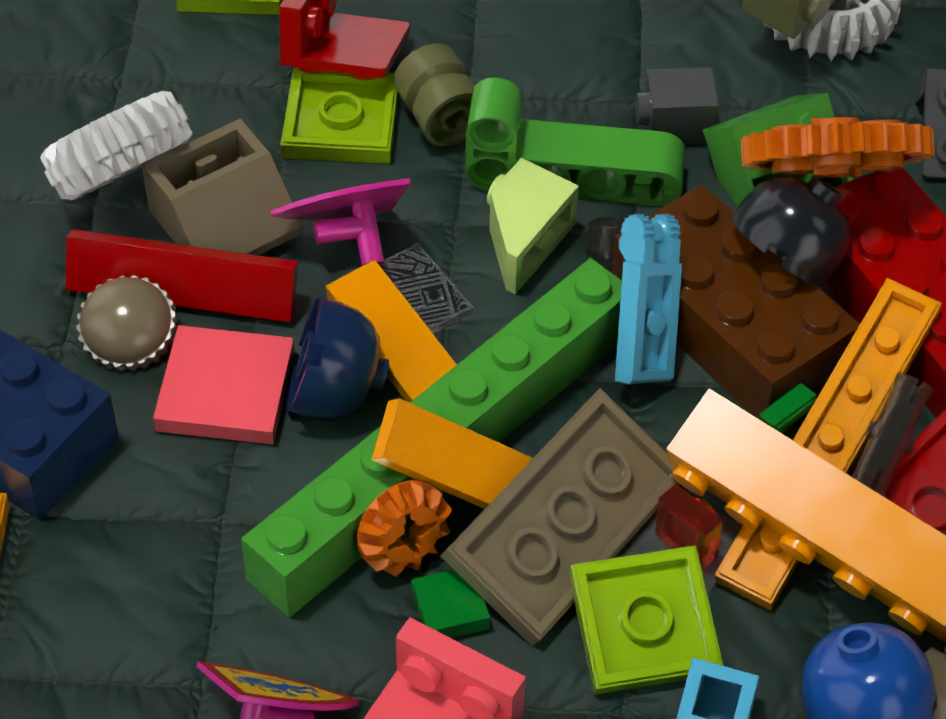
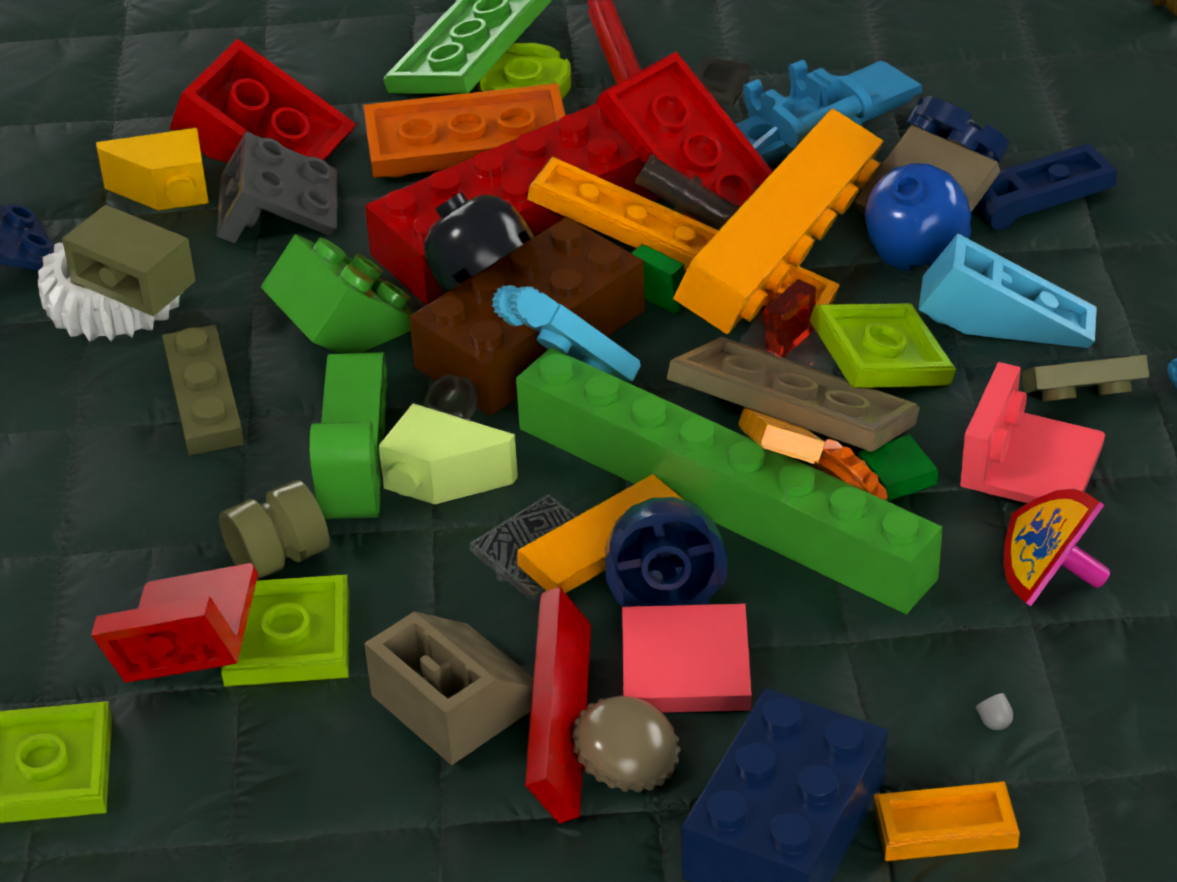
camera: 95 degrees left, 10 degrees down
white gear [40,91,193,200] -> none
dark pink shield [270,178,410,266] -> none
dark grey brick [635,67,719,145] -> none
orange gear [741,117,934,178] -> none
none -> olive plate [162,325,244,456]
none -> light grey piece [975,693,1013,730]

